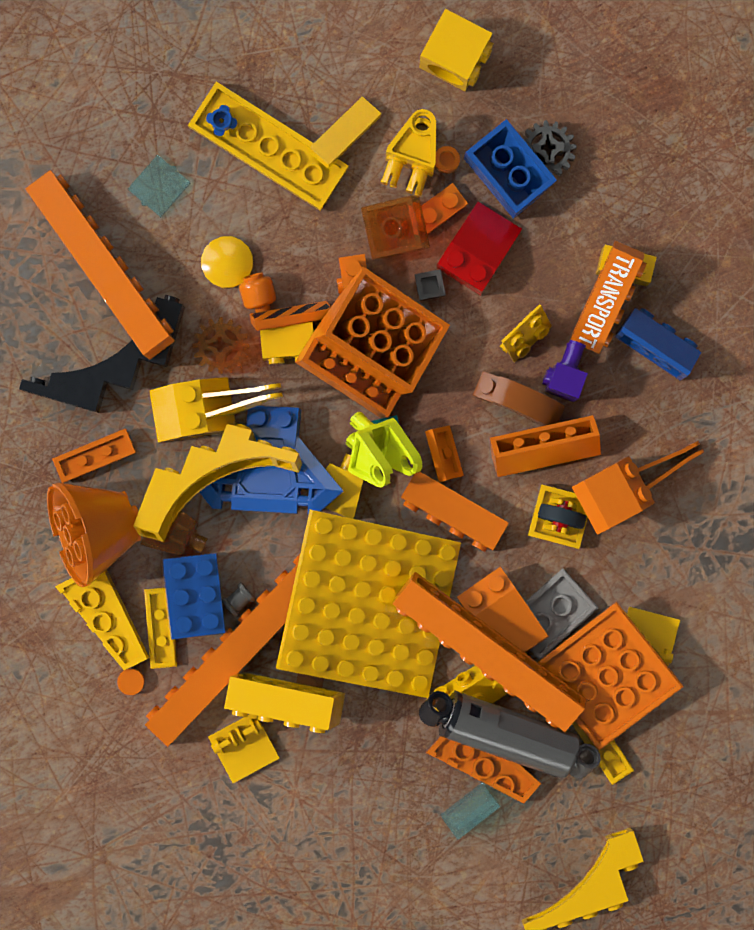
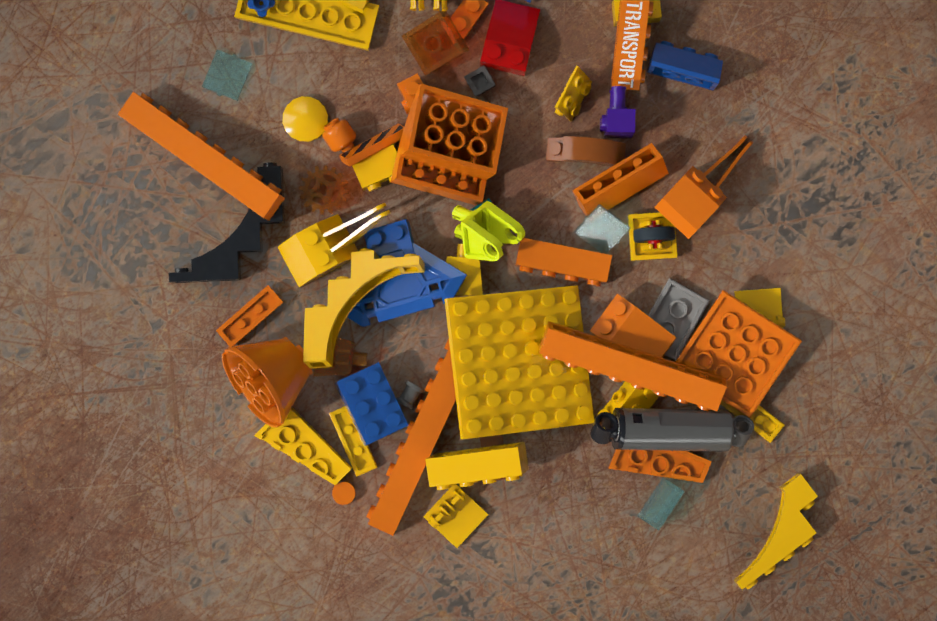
camera: 15 degrees left, 0 degrees up
orange plate [425,425,464,482] -> none
none -> clear light blue piece [574,204,630,254]

